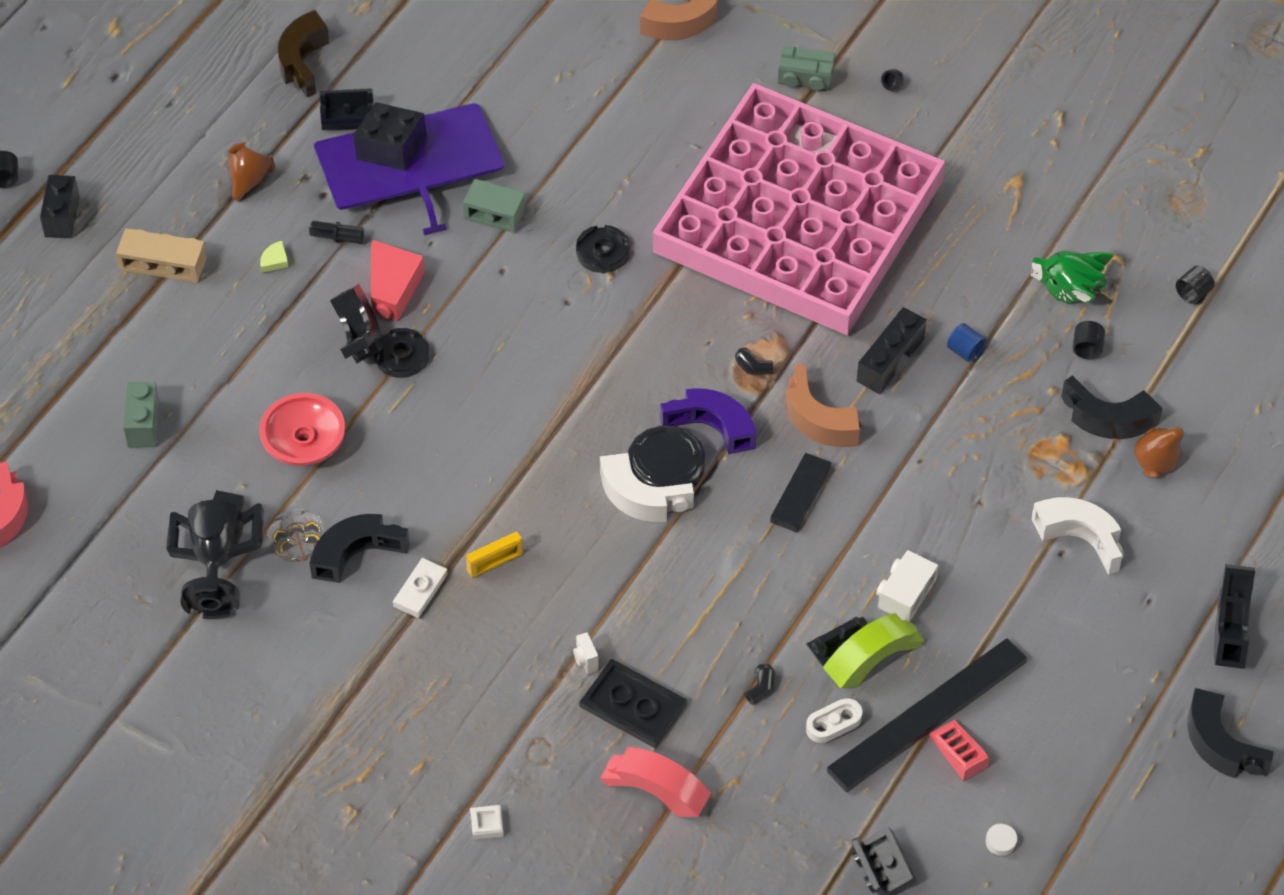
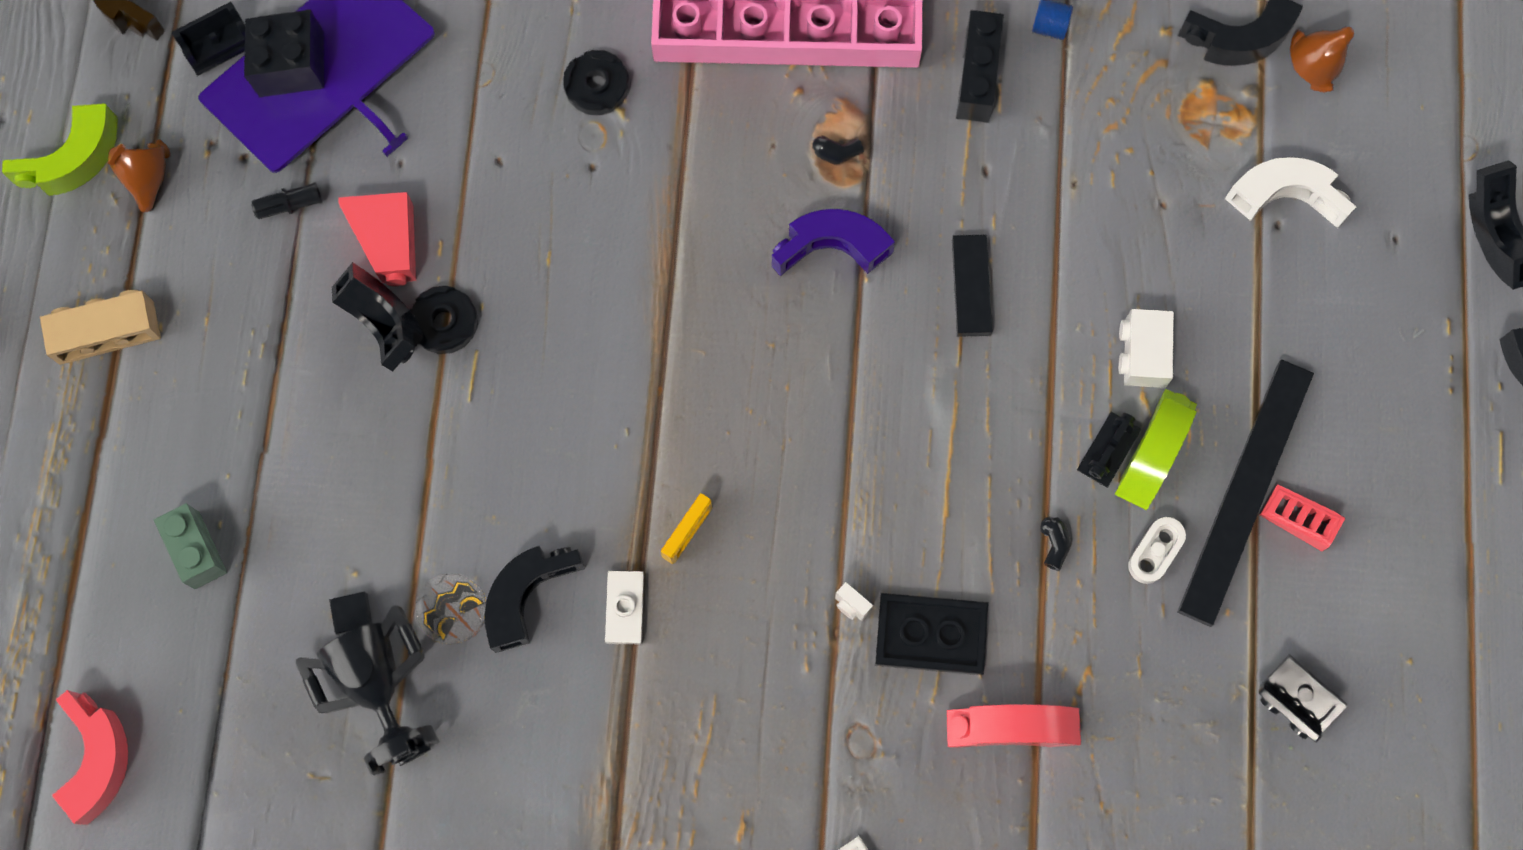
camera: 25 degrees left, 20 degrees up
coral dish [259,393,345,466] -> none
yellowish green tile [260,241,288,273] -> none
sand green brick [463,179,526,233] -> none
white arch [600,453,694,522] -> none
black piece [628,425,705,488] -> none
nougat arch [785,364,860,447] -> none
white tile [986,824,1017,856] -> none
none -> lime arch [2,104,118,196]

